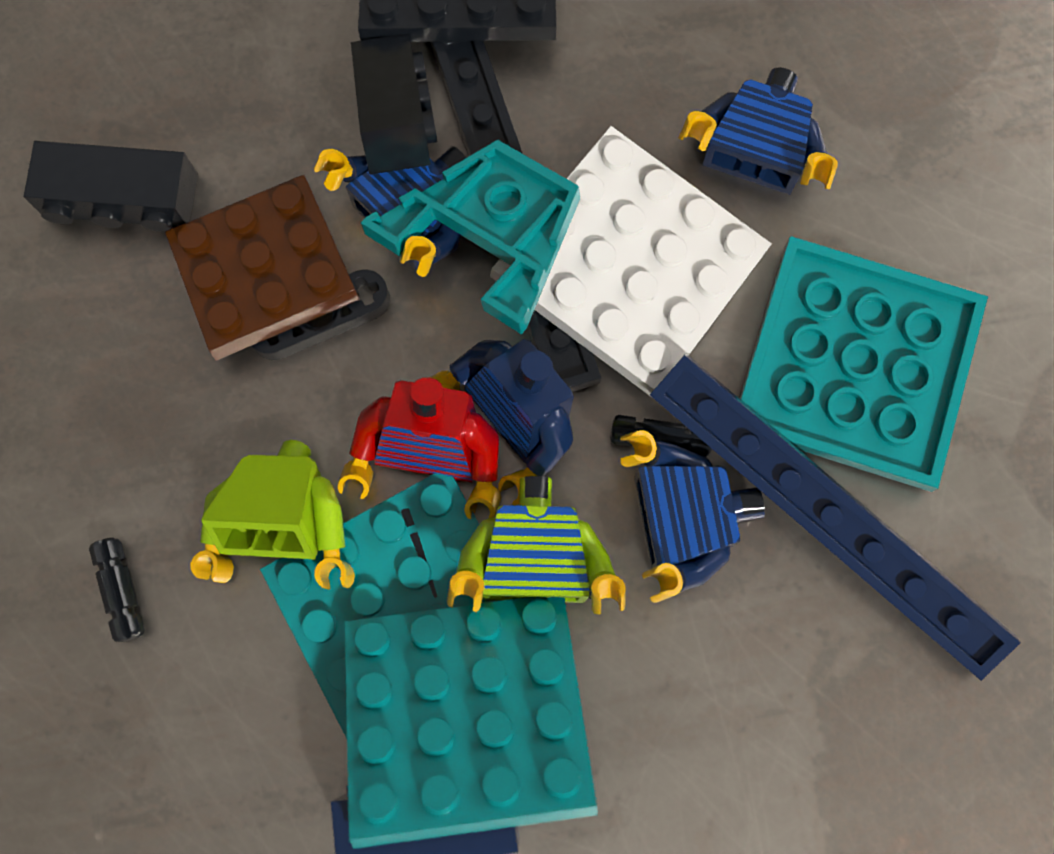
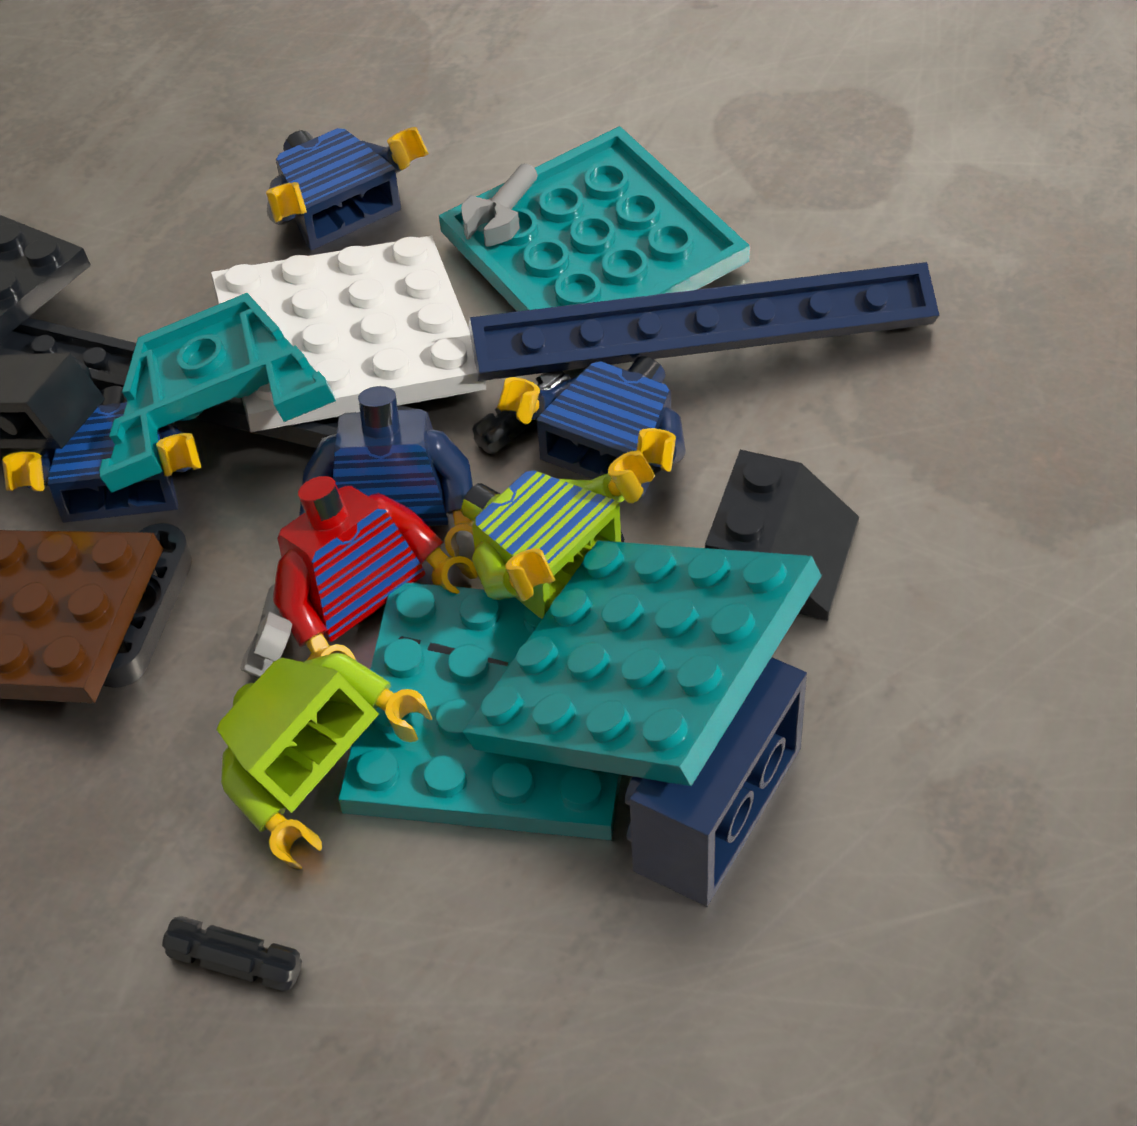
camera: 50 degrees left, 25 degrees down
none -> light grey bar [240,585,292,678]
none -> light grey bar [461,163,538,246]
none -> black slope [705,449,859,621]

